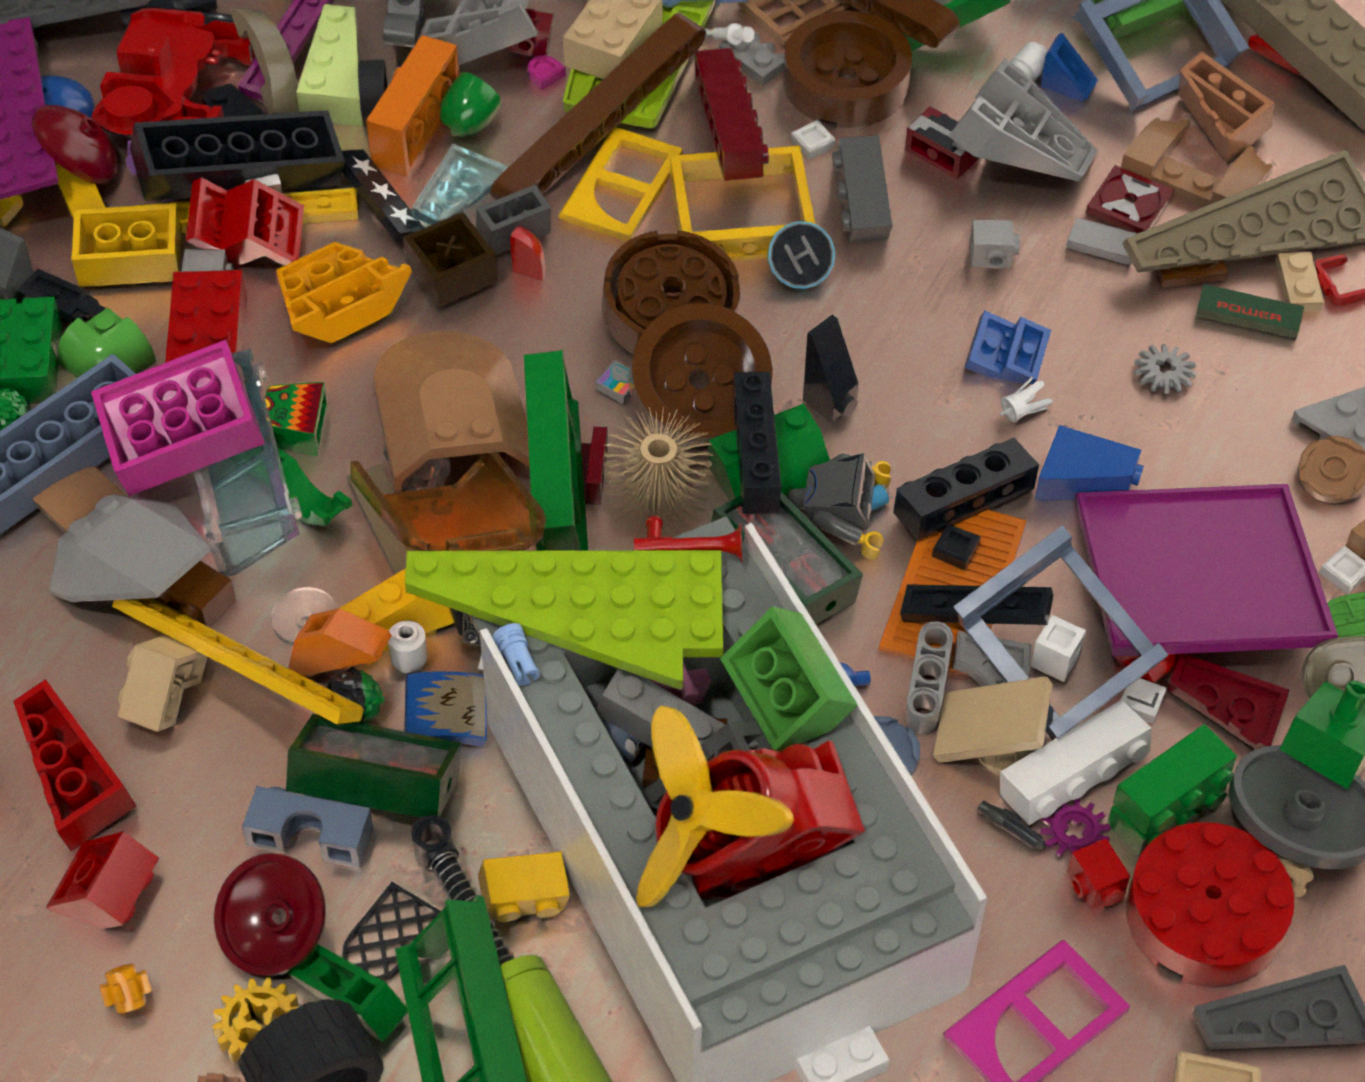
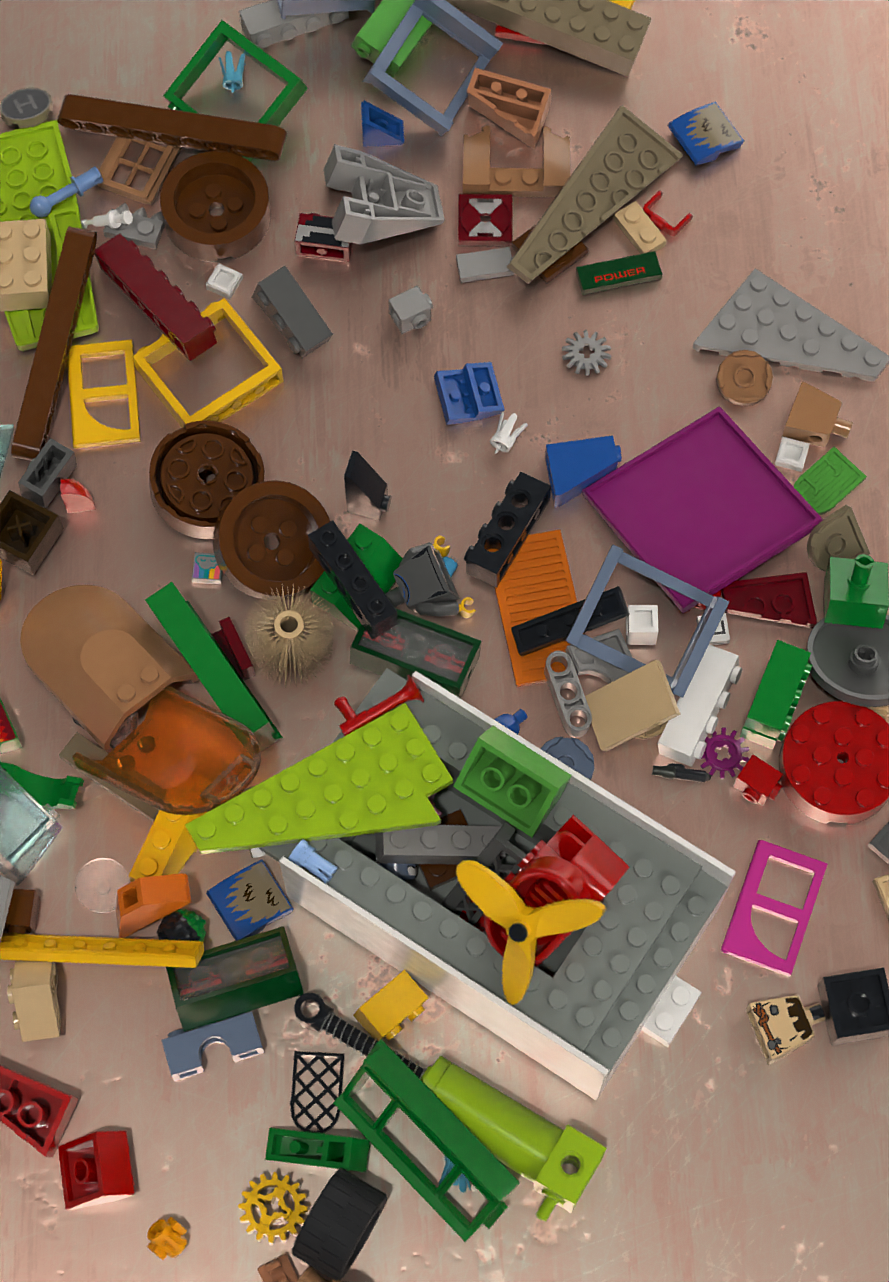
camera: 30 degrees left, 15 degrees up
dark red dish [214,853,326,976] -> none
white brick [388,621,428,674] -> none
black tile [767,221,835,289] -> none
black tile [932,524,981,570] -> none
white brick [1009,42,1047,82] -> none

